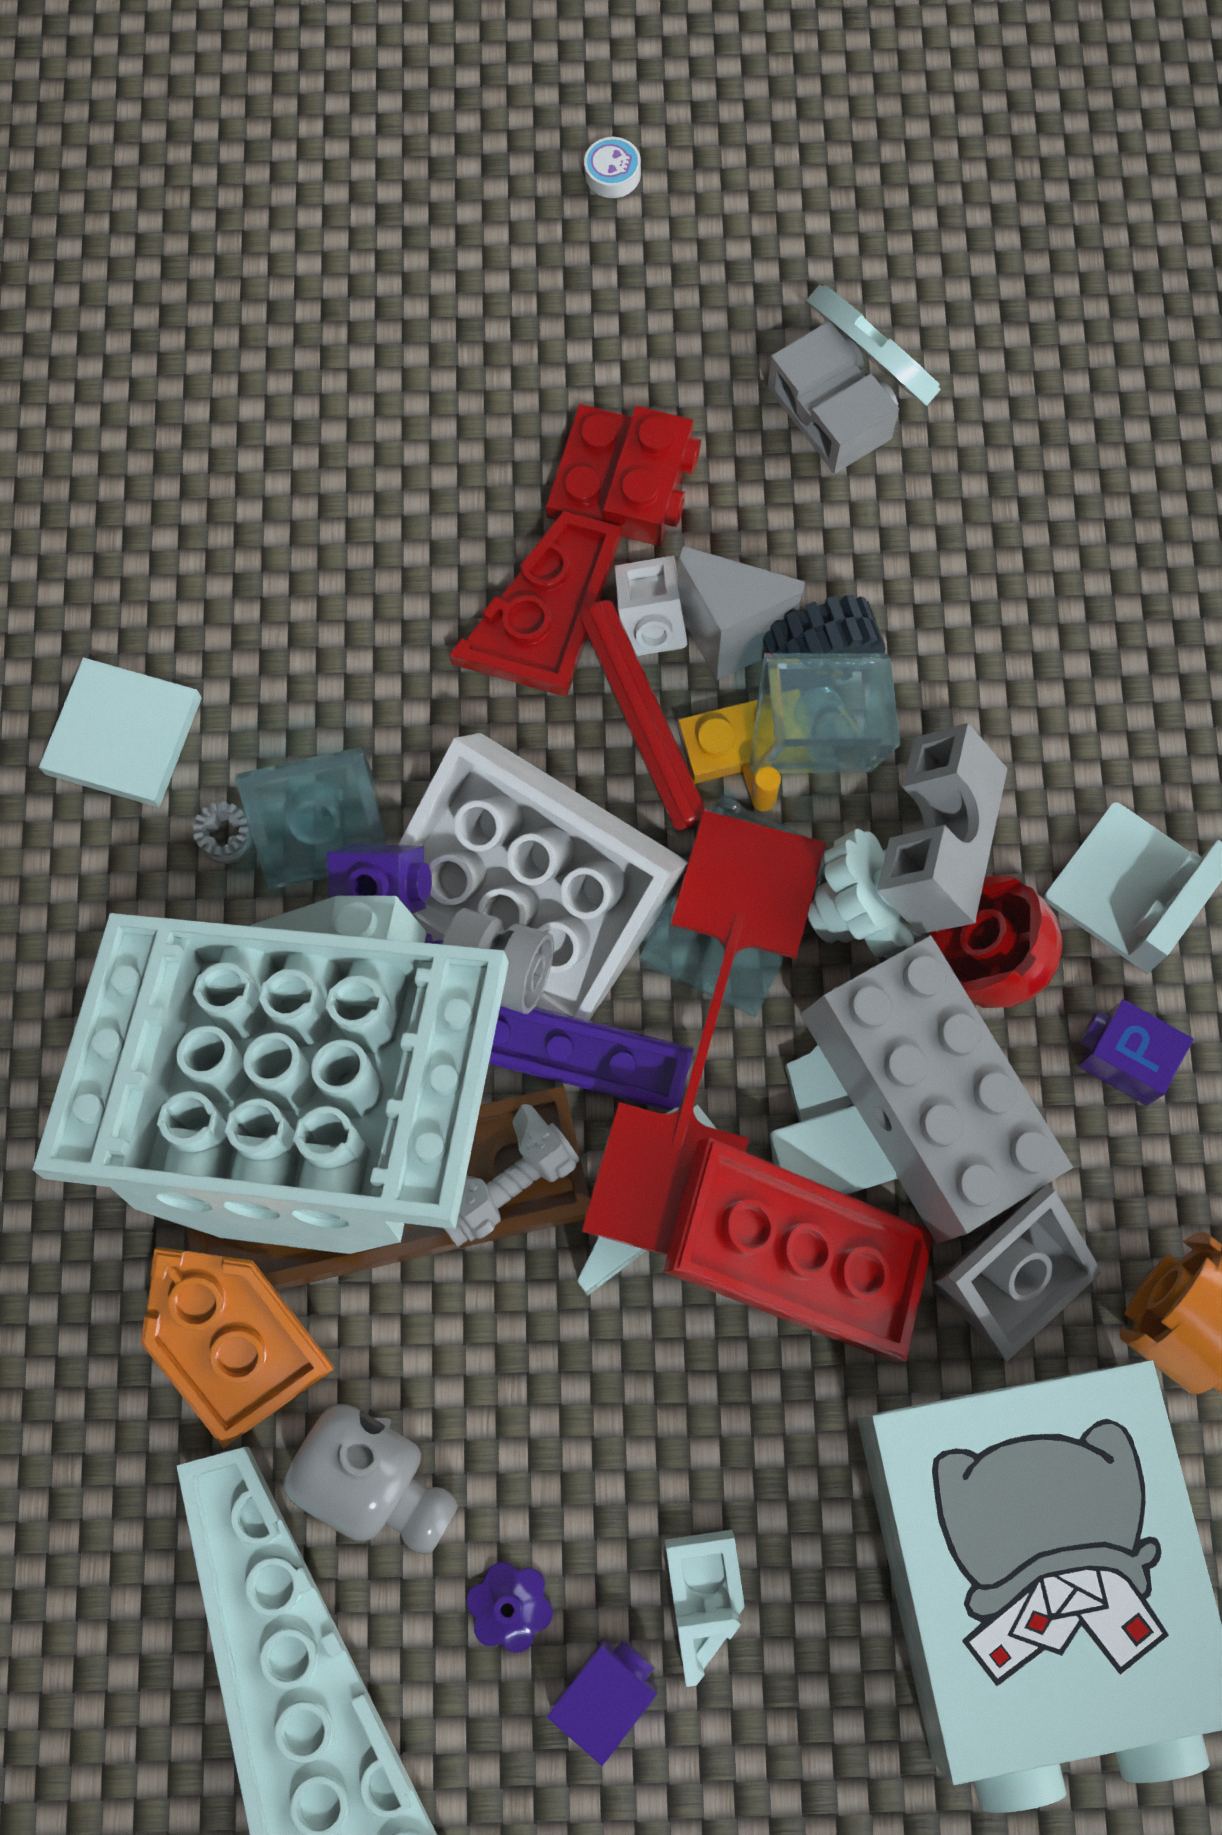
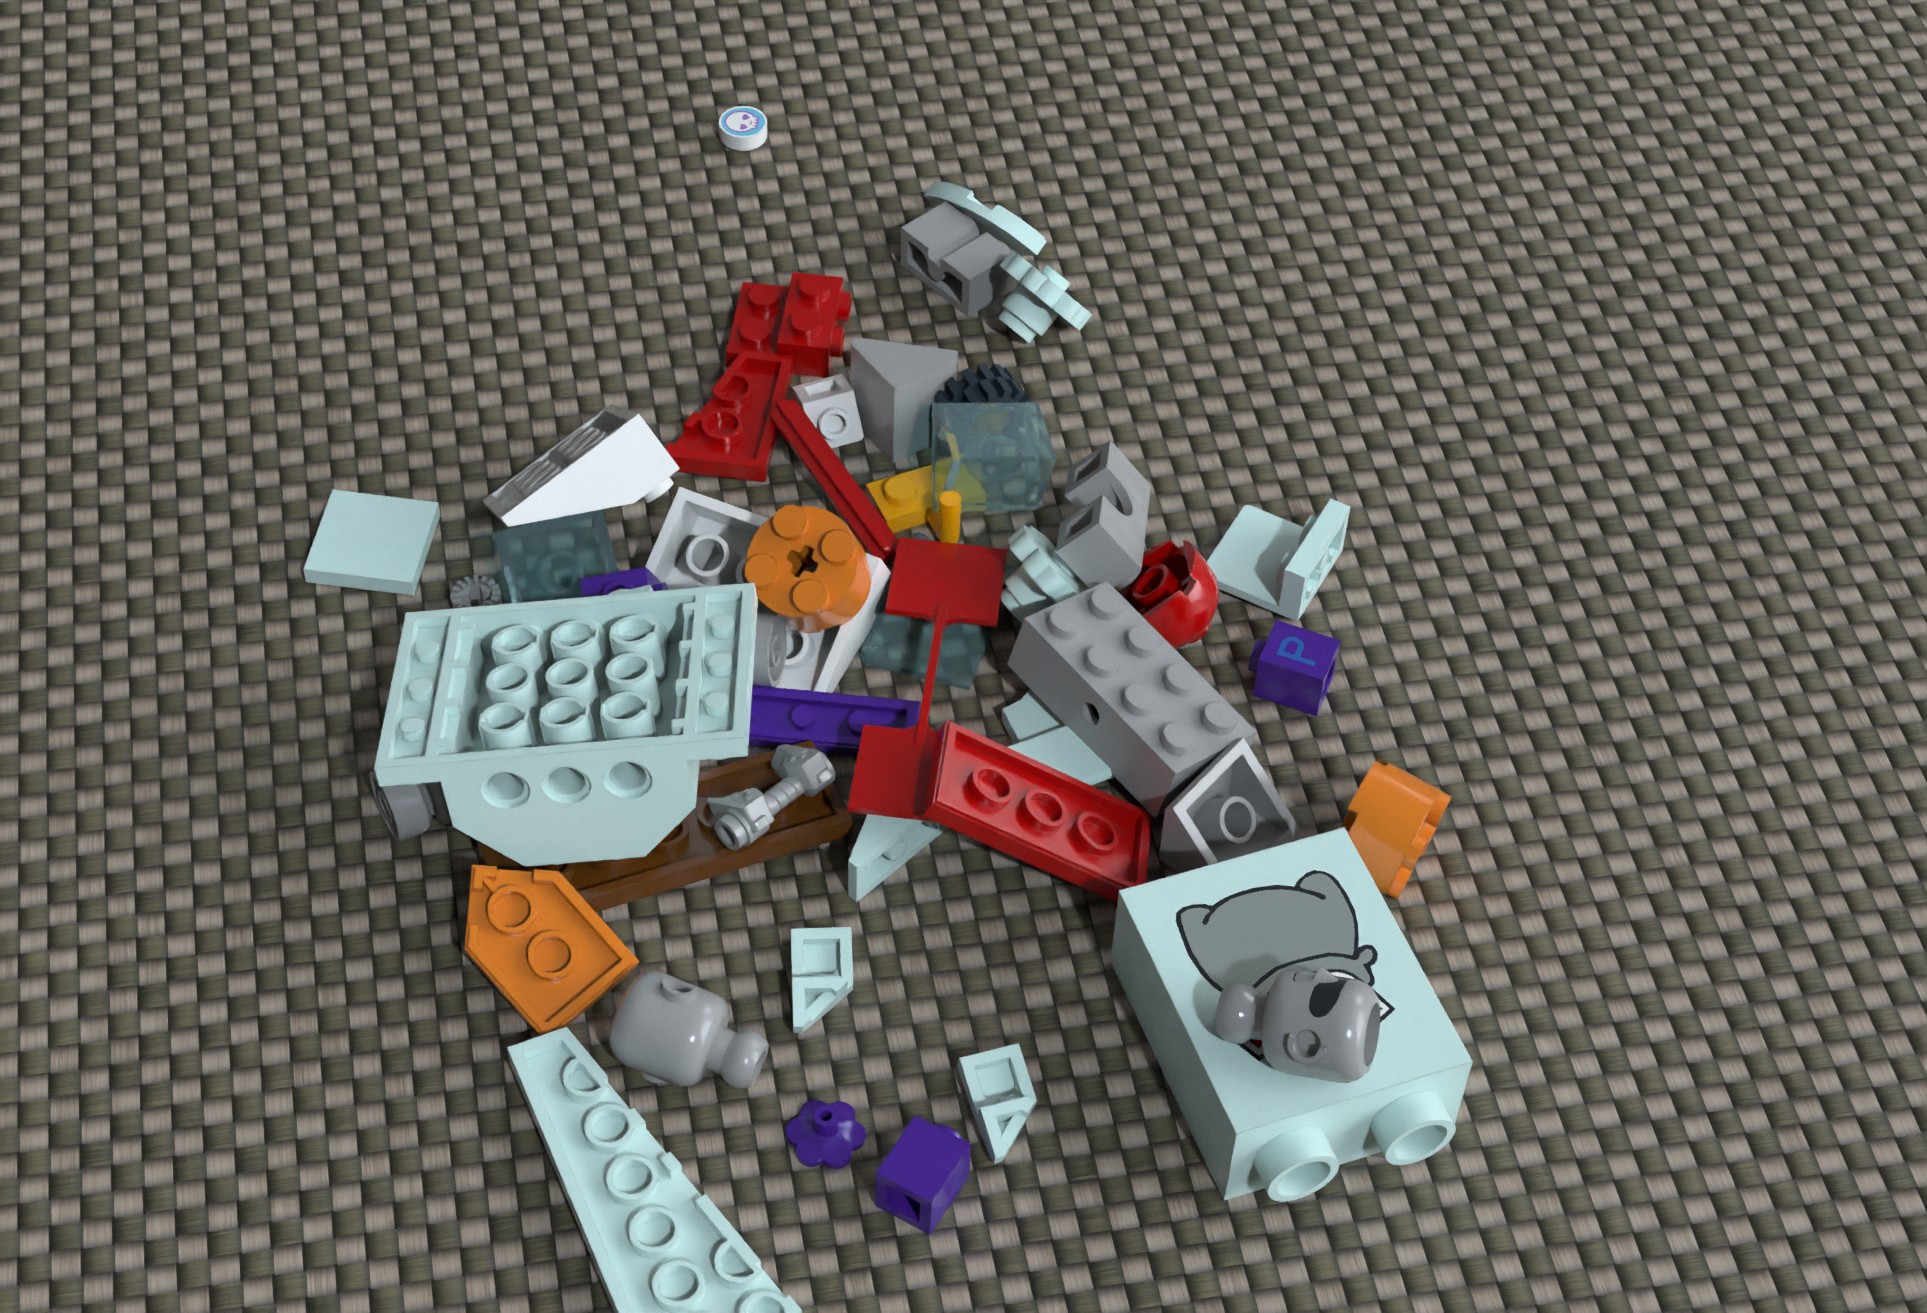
camera: 15 degrees left, 25 degrees down
none -> white slope [482,404,680,527]
none -> orange brick [745,505,871,633]
none -> light aqua slope [791,927,853,1033]
none -> light aqua plant [998,250,1092,343]
none -> light grey piece [1216,967,1380,1083]

